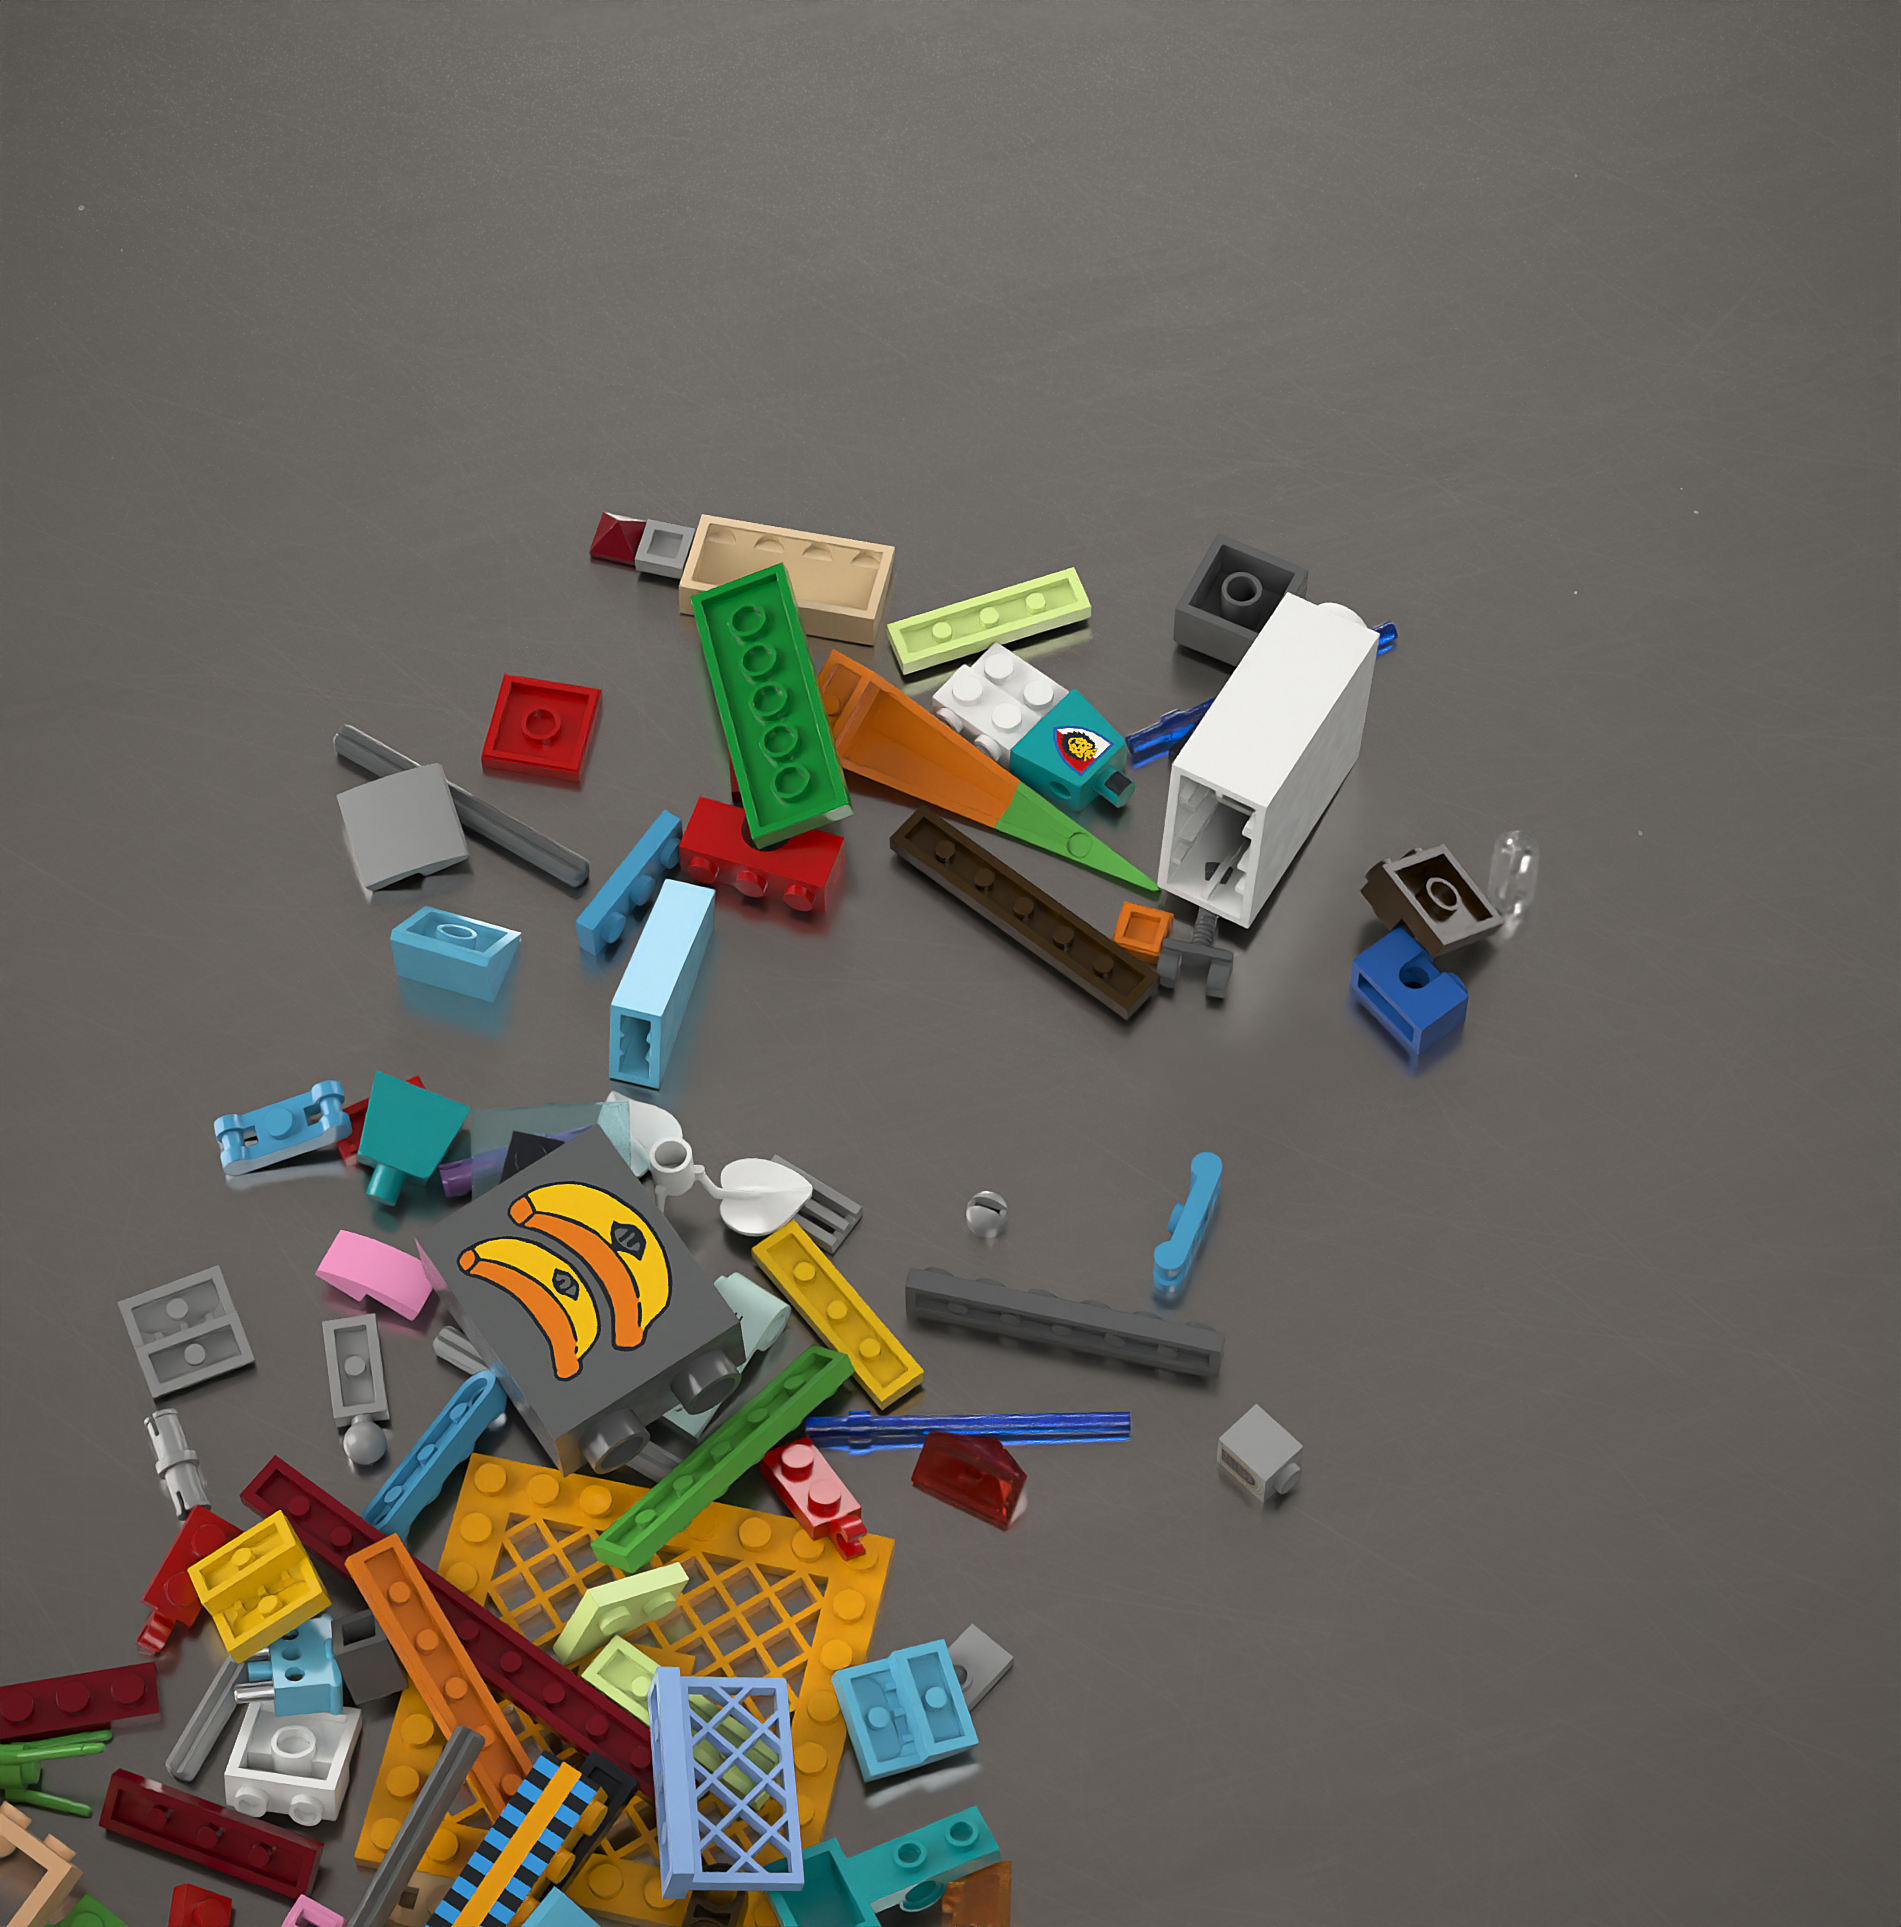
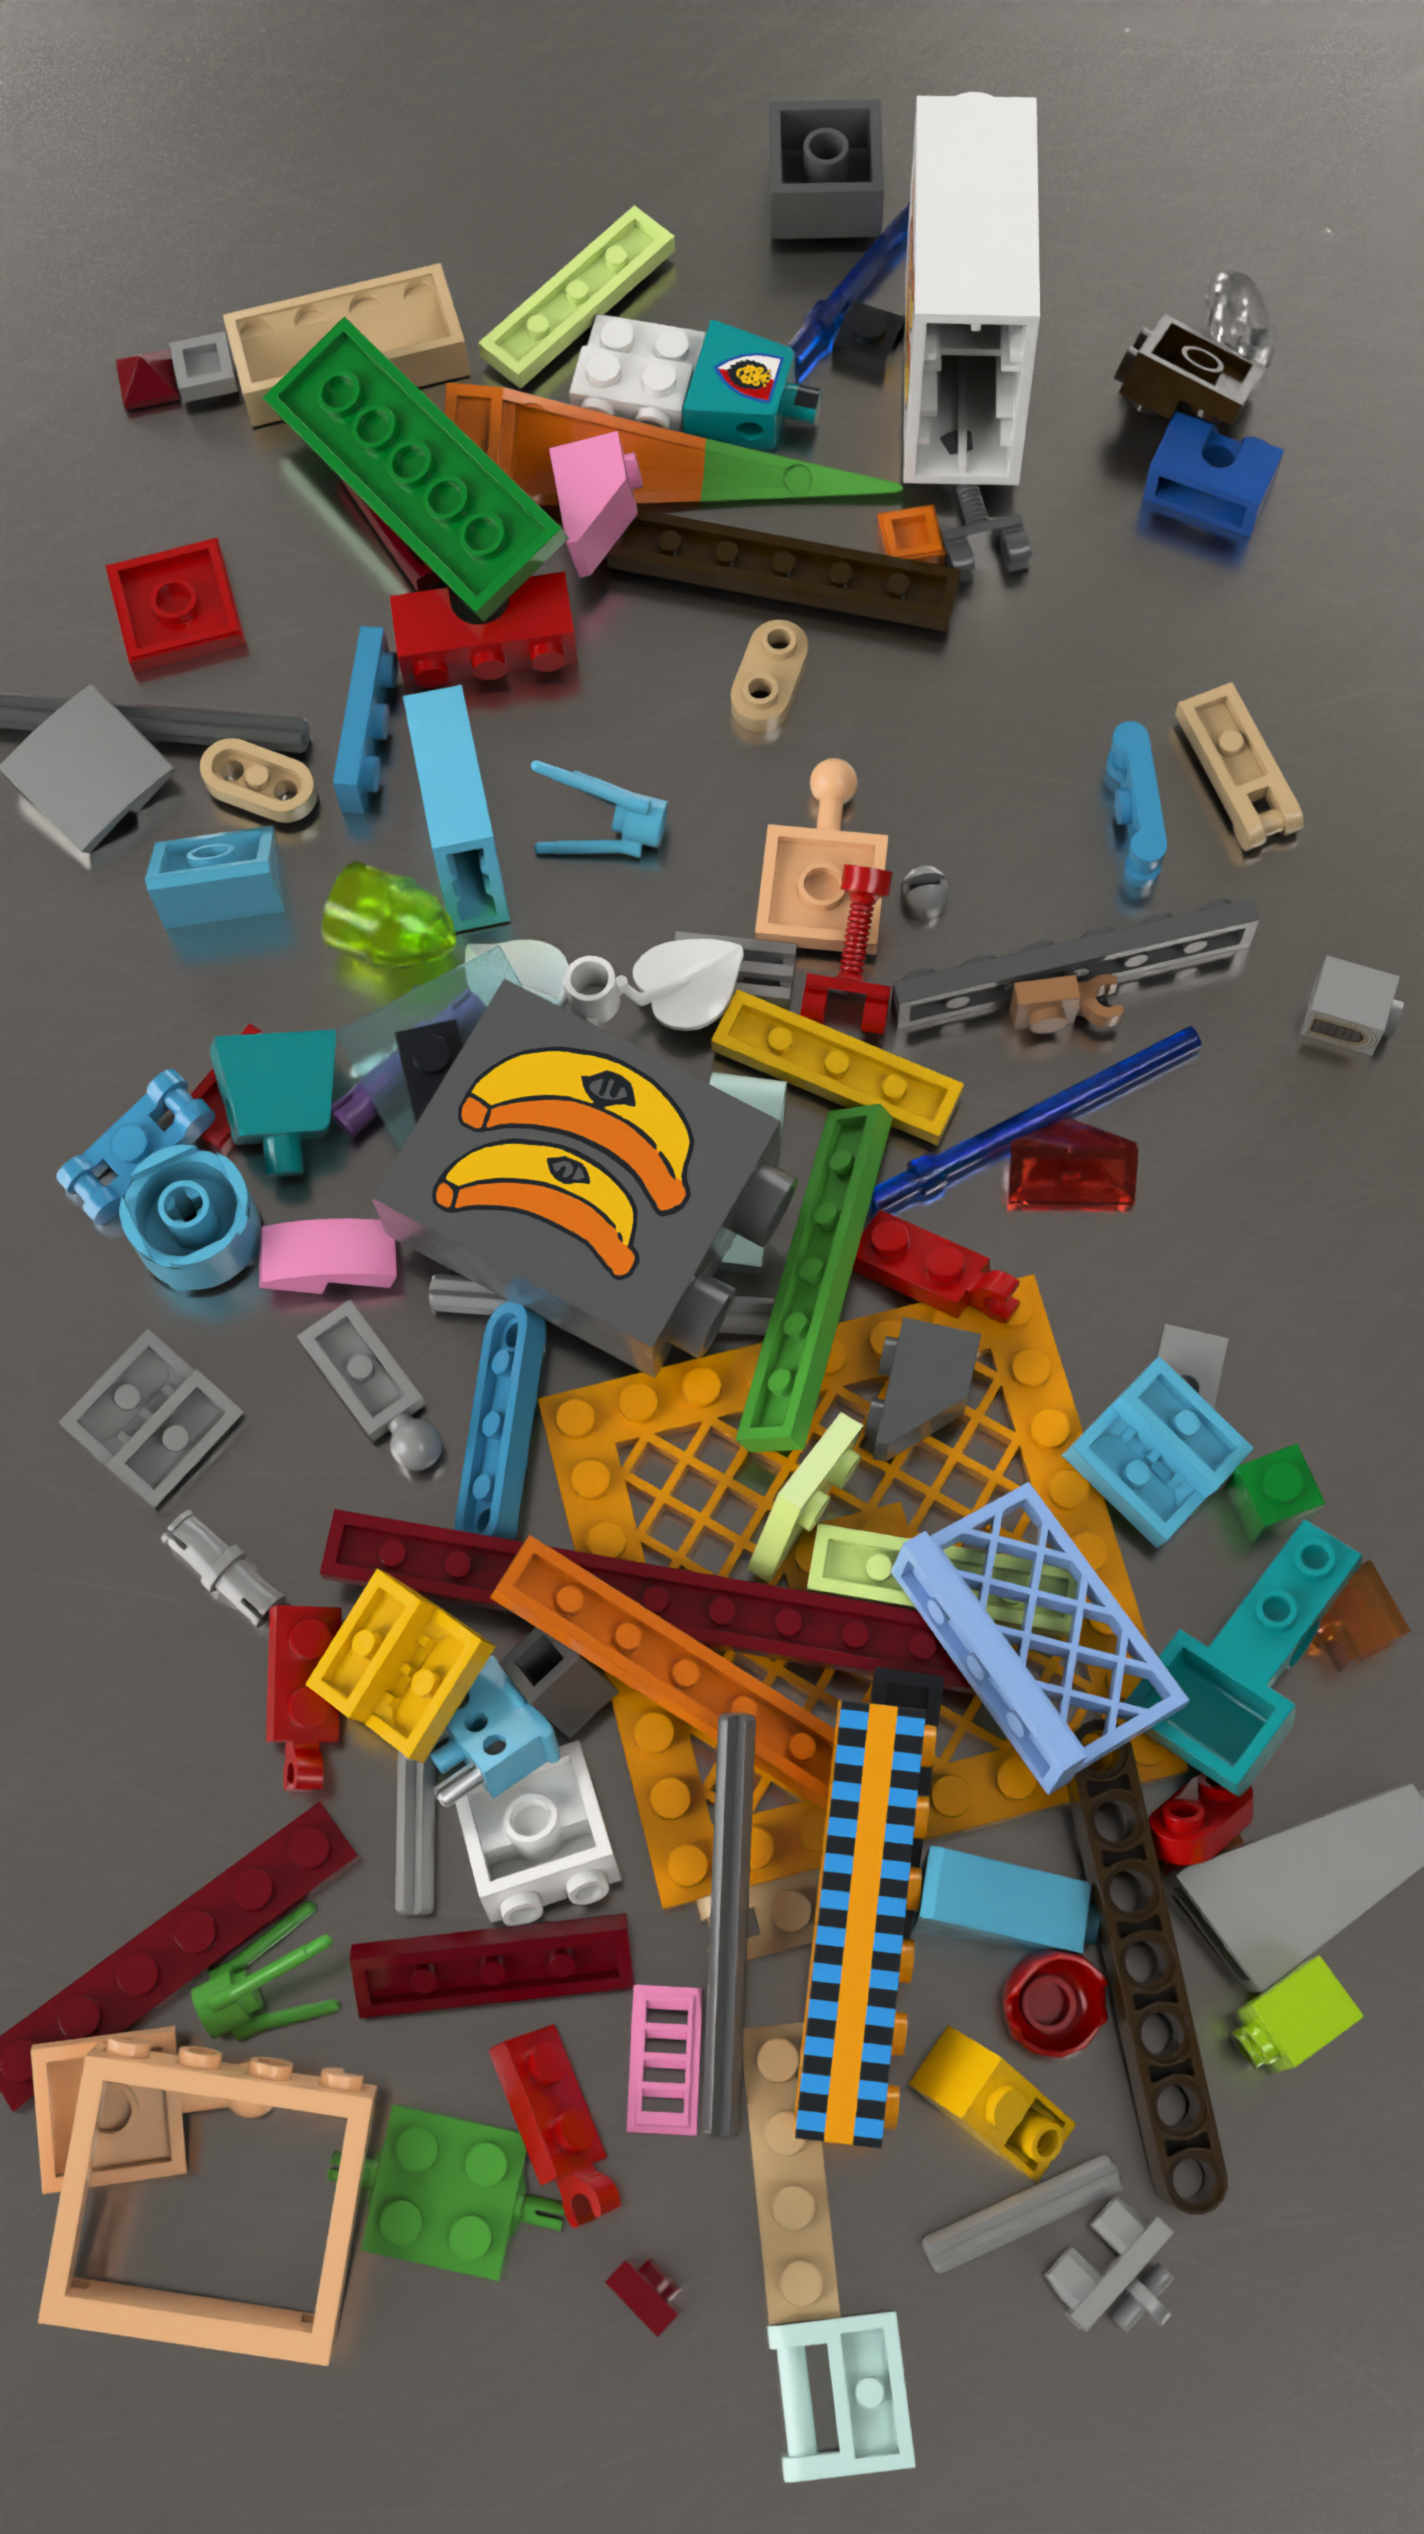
camera: 25 degrees left, 10 degrees up
none -> medium azure brick [119,1144,261,1292]
none -> tan plate [200,738,317,823]
none -> clear neon green helmet [322,860,457,969]
none -> medium azure plant [531,760,669,858]
none -> bright pink slope [549,431,643,578]
none -> tan plate [731,620,808,732]
none -> light nougat plate [755,758,888,955]
none -> red bar [800,864,893,1034]
none -> dark grey slope [864,1317,981,1462]
none -> medium nougat plate [1009,974,1124,1033]
none -> tan plate [1175,682,1304,851]
none -> green brick [1224,1443,1326,1546]

